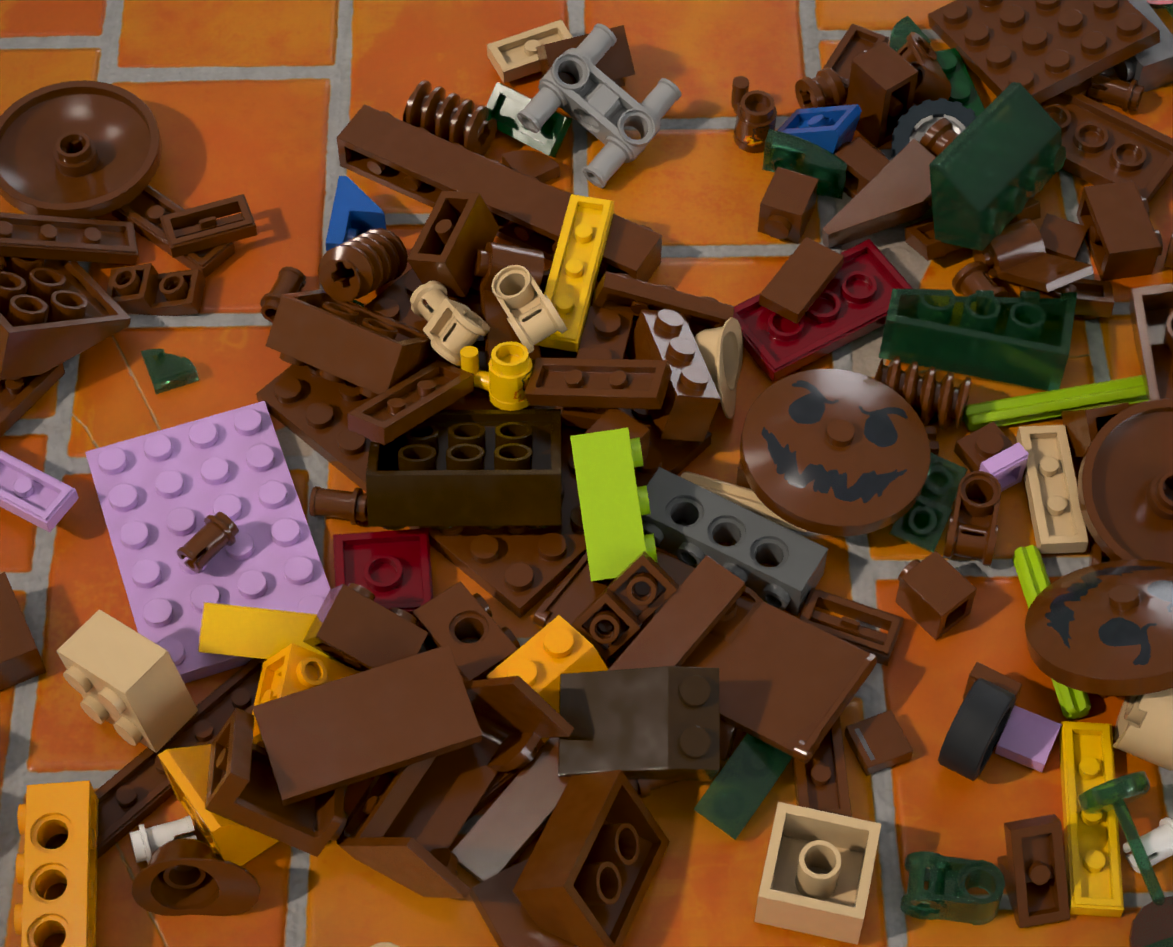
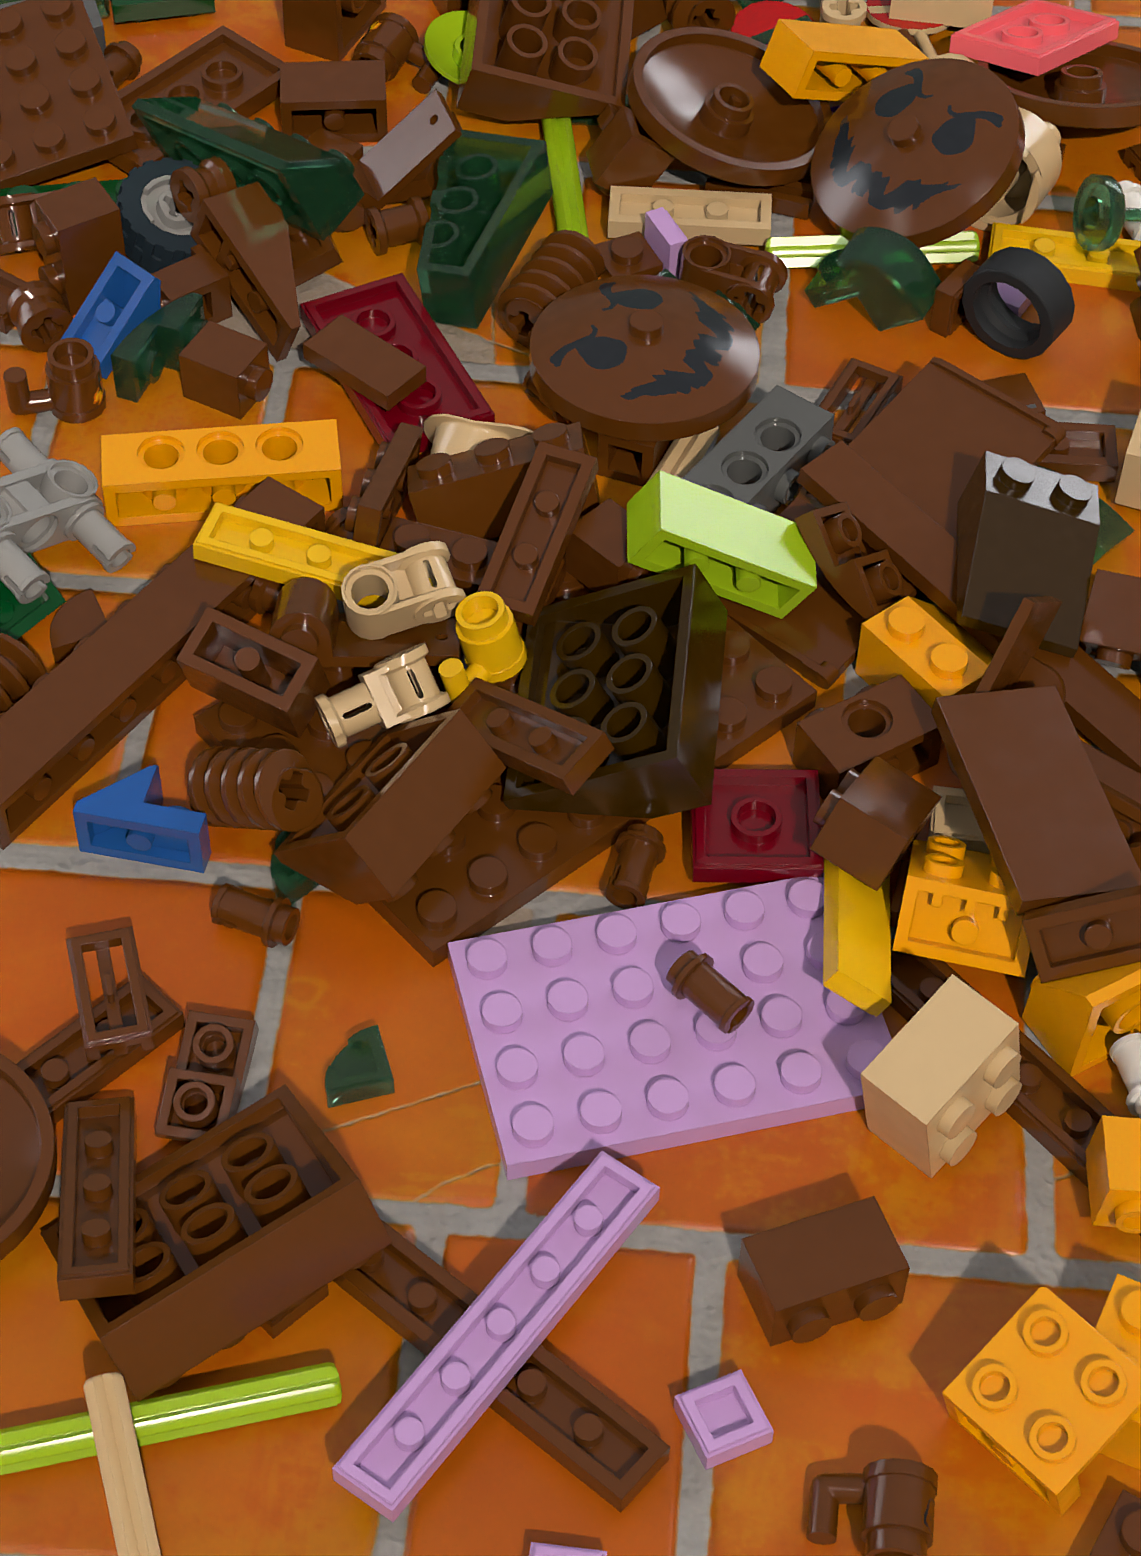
camera: 85 degrees left, 5 degrees down
reddish brown brick [895,551,977,640] -> none
none -> light orange brick [101,419,343,527]
none -> clear green brick [804,227,942,331]

